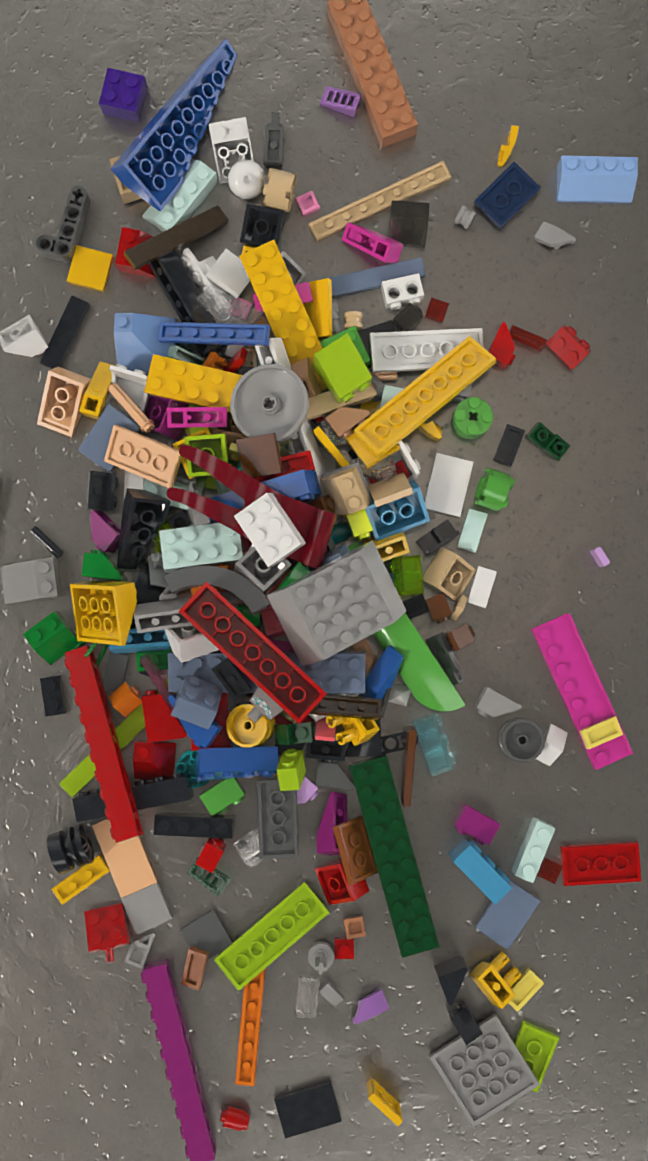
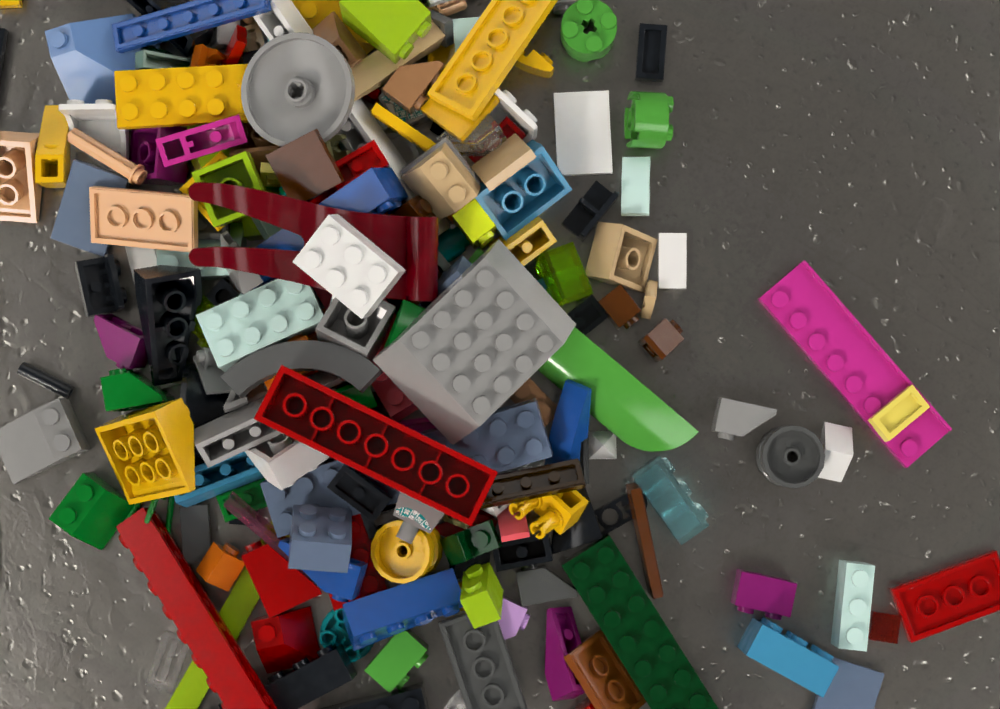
camera: 10 degrees left, 0 degrees up
black plate [40,675,66,717] -> none
dark grey hinge [426,632,465,686] -> none
dark green slope [526,422,570,461] -> none
lavender tile [589,547,610,567] -> none

